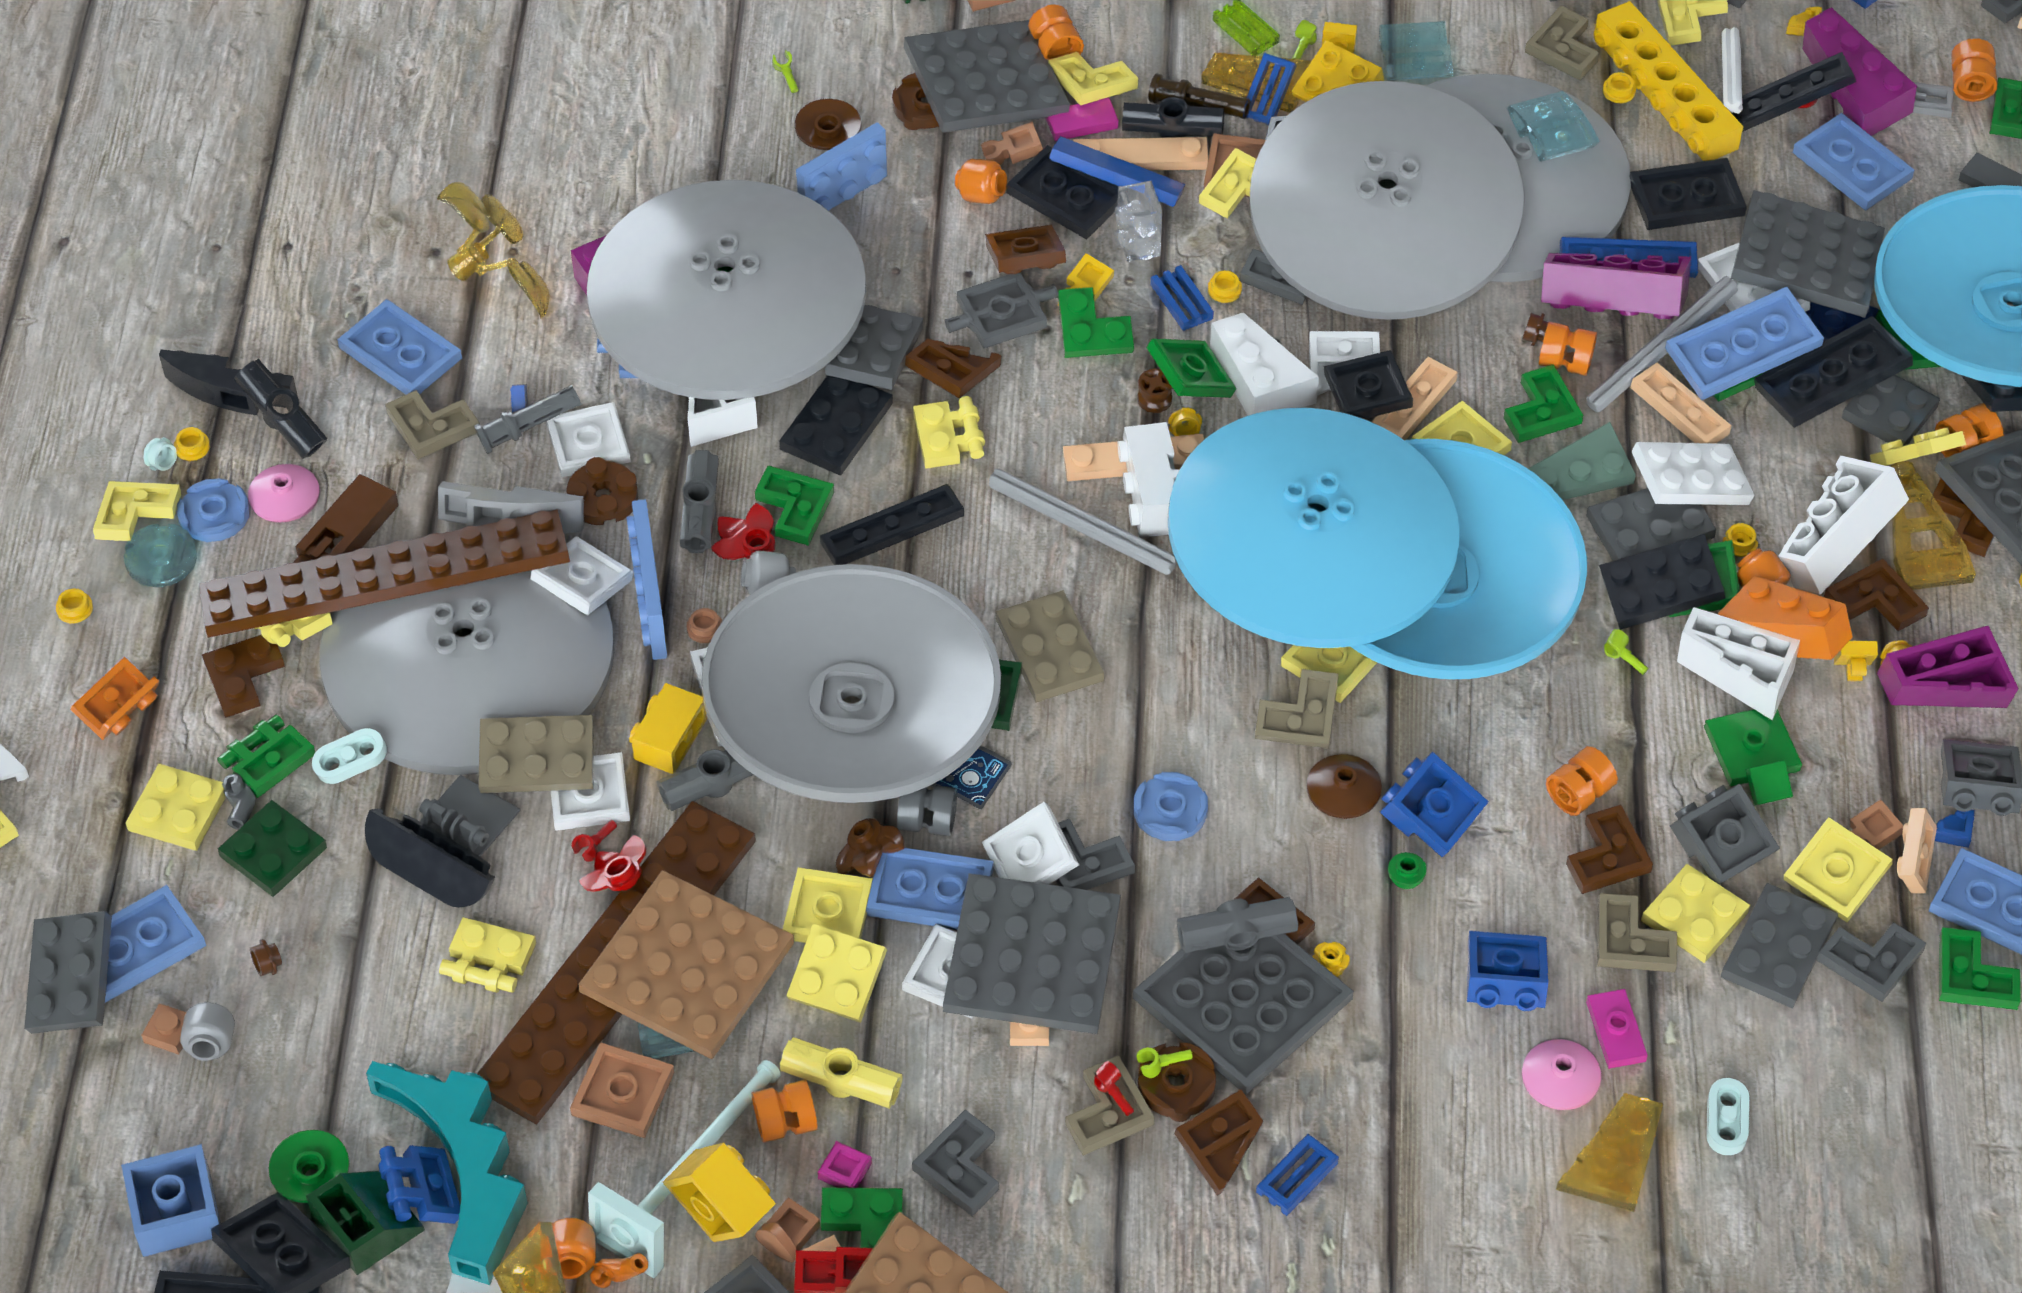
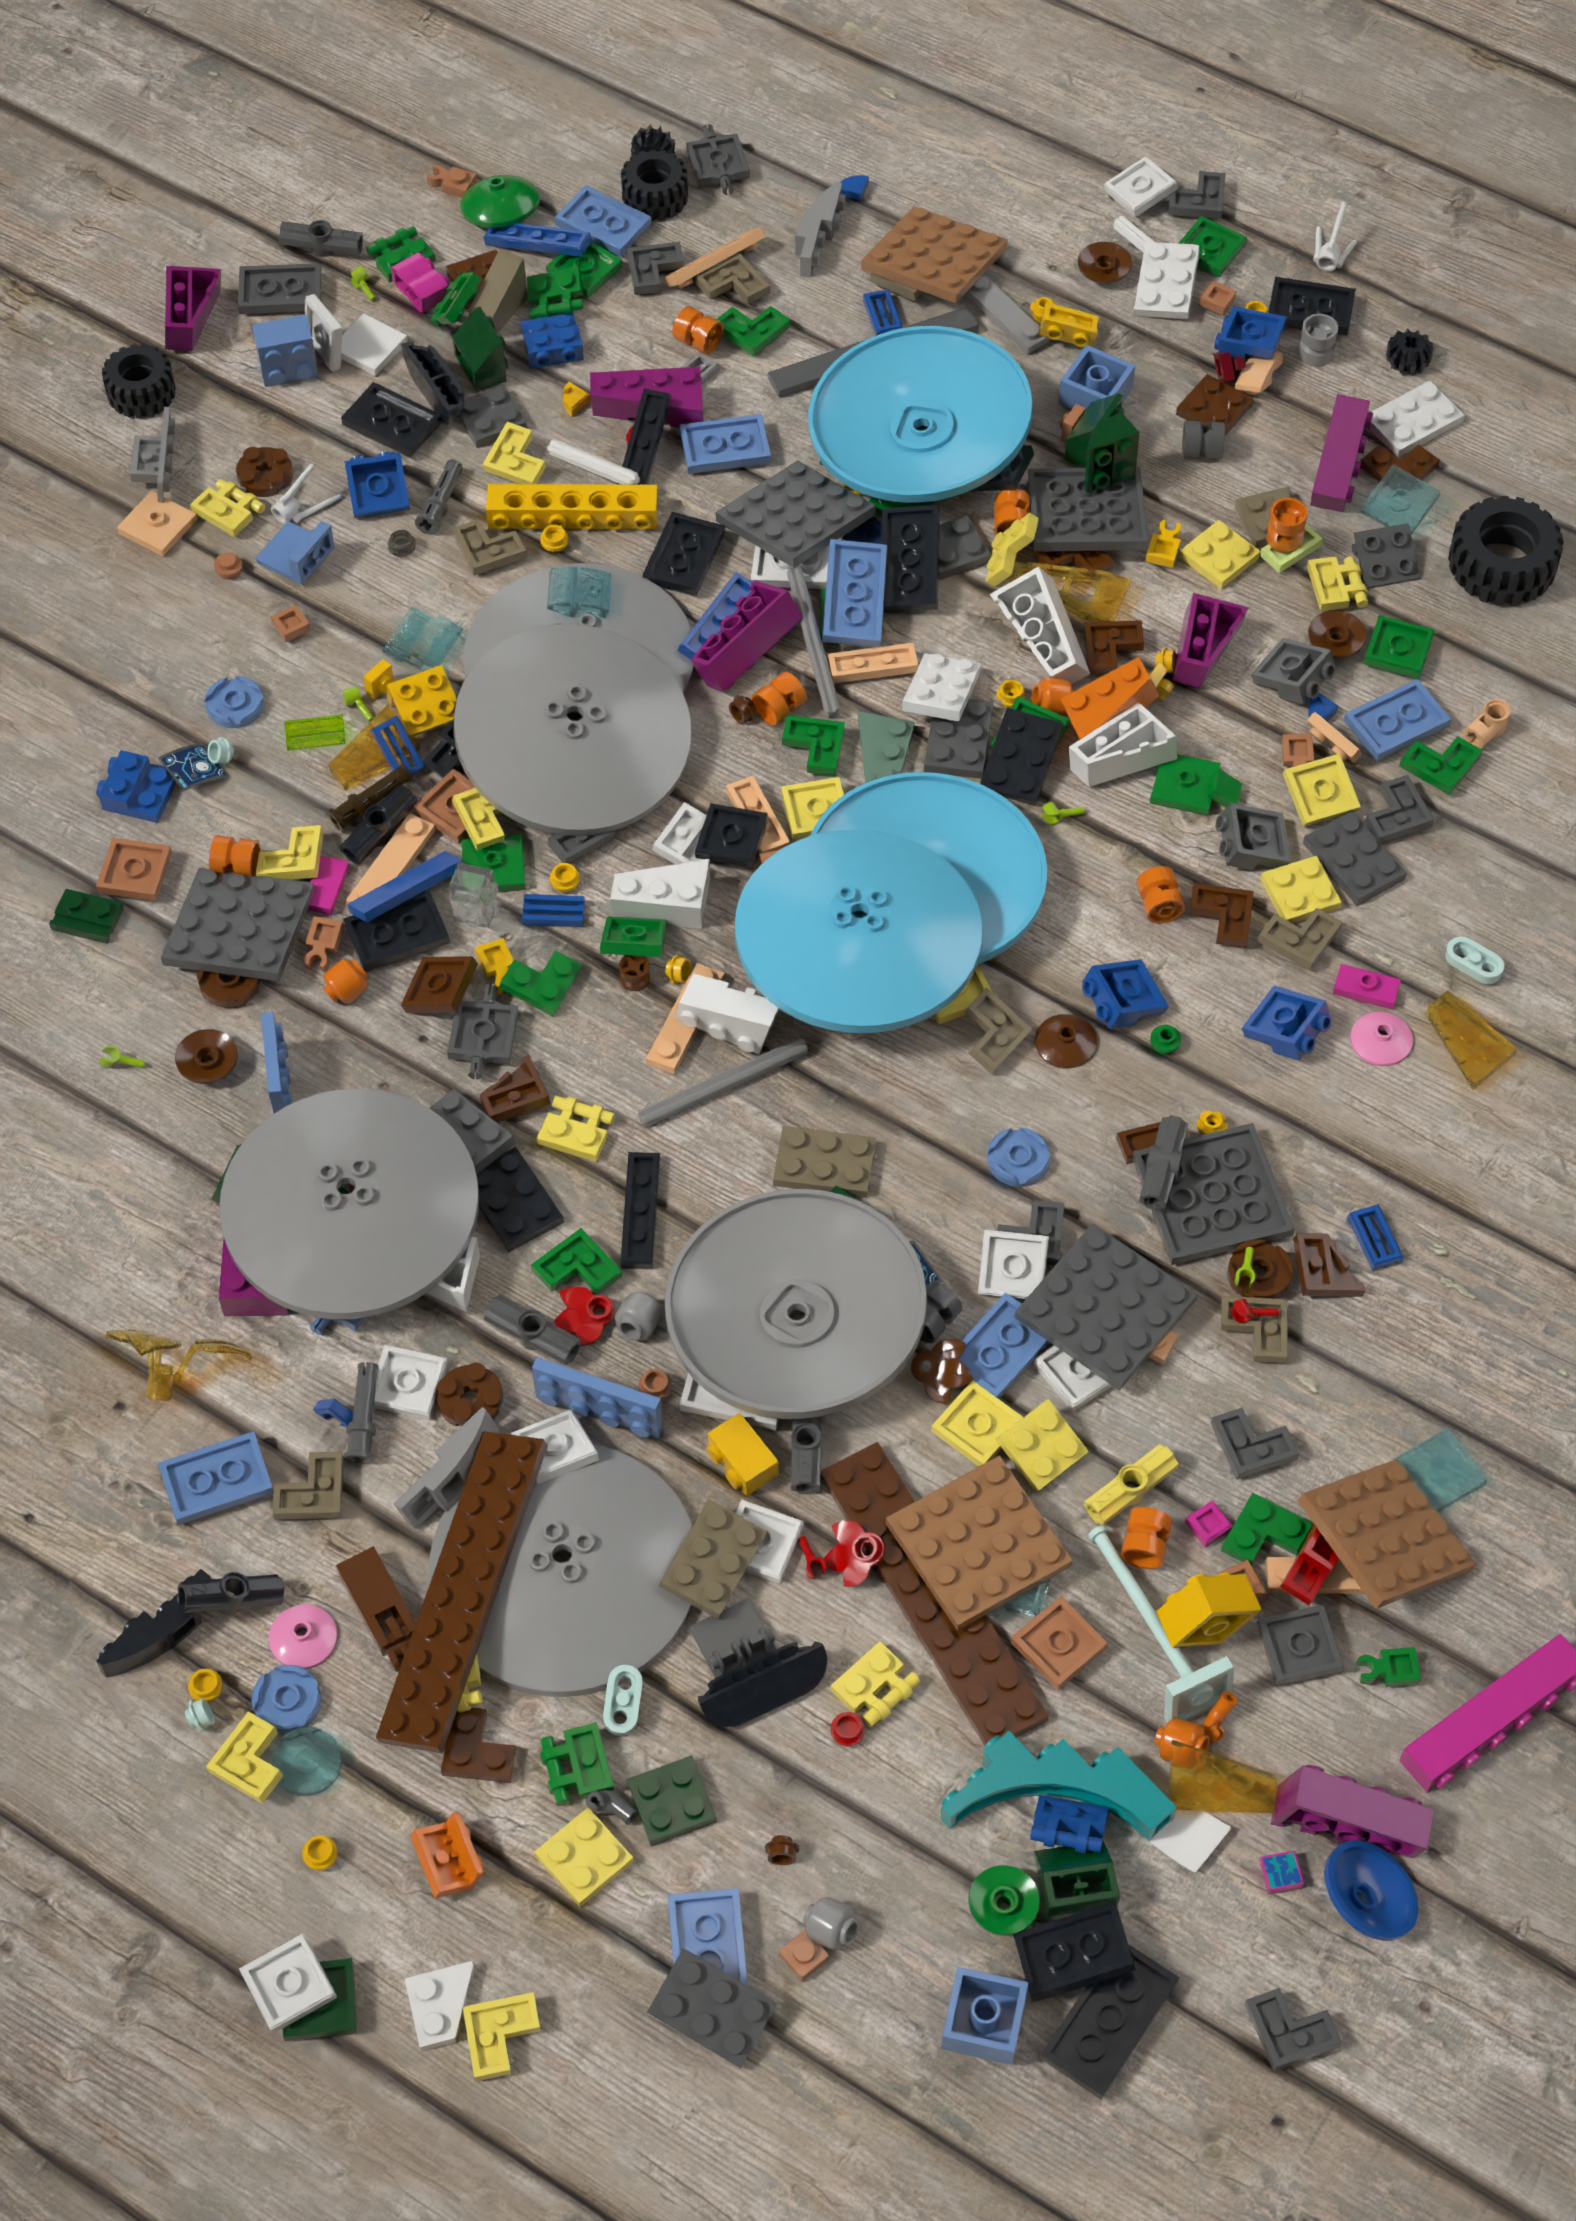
camera: 60 degrees left, 5 degrees up
none -> green plate [461,834,526,895]
none -> red plate [830,1712,865,1747]

